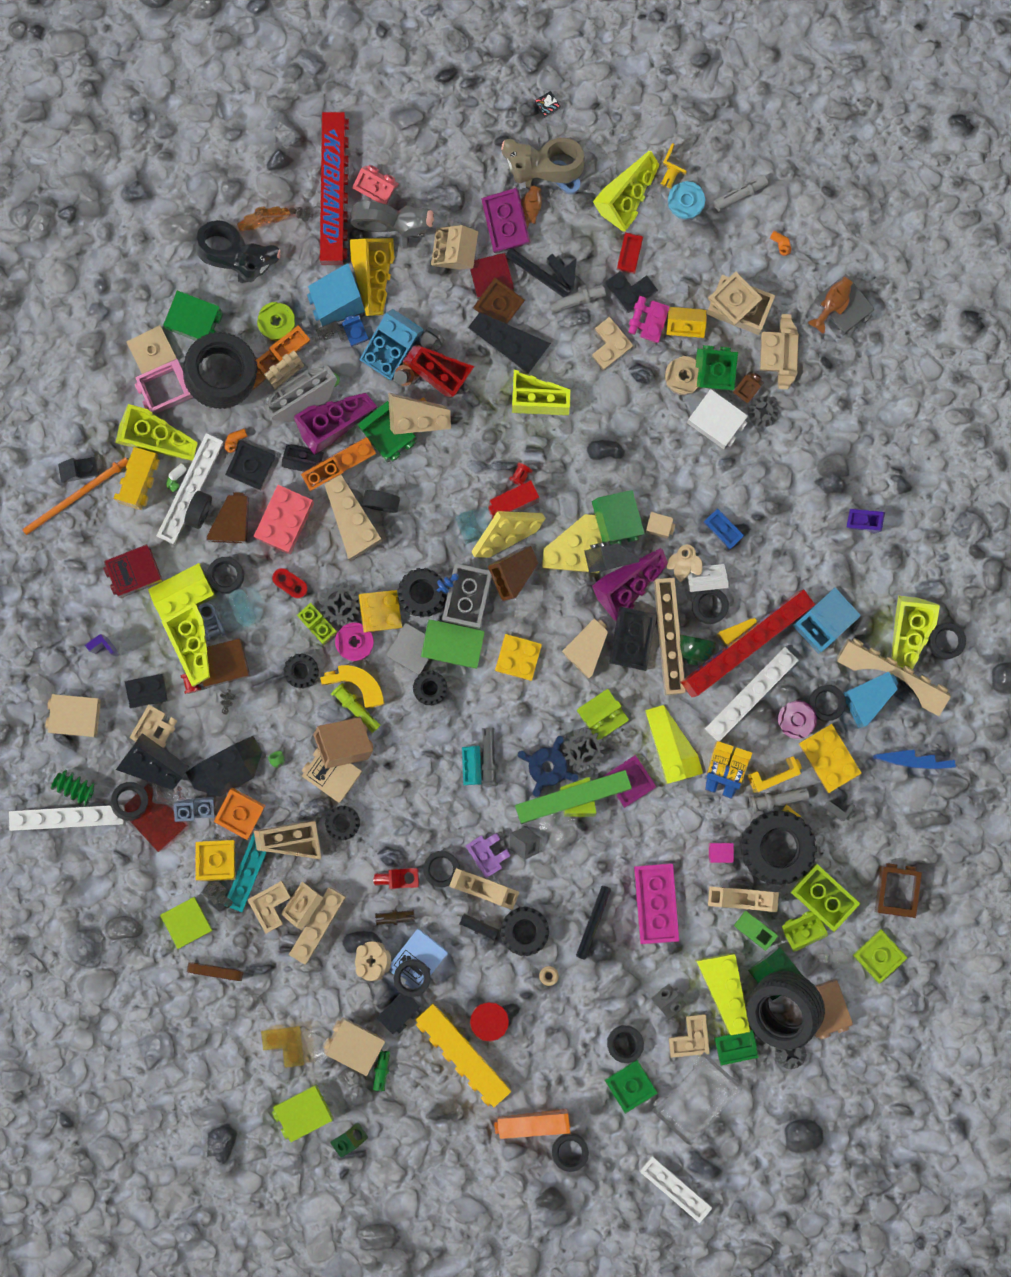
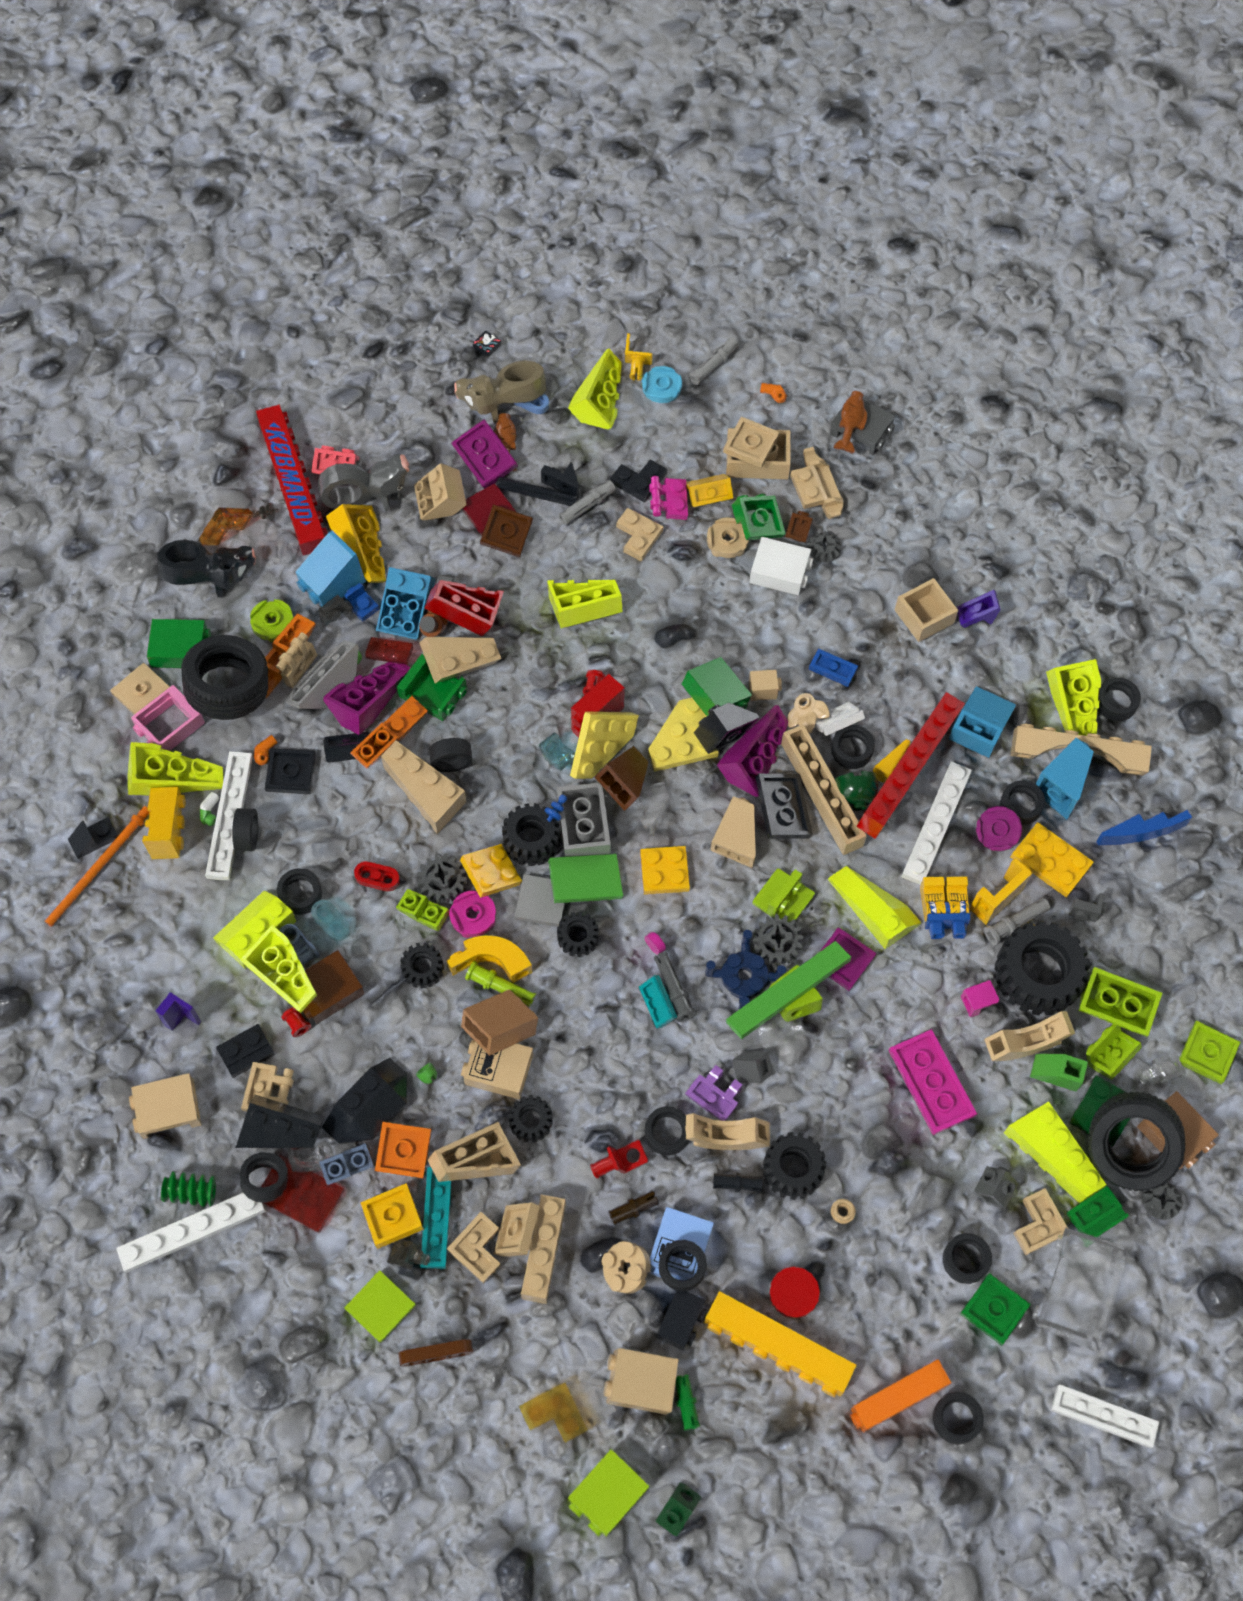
camera: 20 degrees left, 20 degrees down
dark red brick [103,544,163,598] -> none
reddish brown slope [207,492,249,544] -> none
clear smoke hair [220,689,236,715] -> none
coral brick [254,485,314,555] -> none
black wing [468,312,551,374] -> none
black axle [576,885,611,960] -> none
red tile [616,232,644,274] -> none
reddish brown window [874,863,922,918] -> none
none -> clear red plate [365,637,414,665]
none -> dark pink tile [644,932,666,955]
none -> tan piece [894,578,958,642]

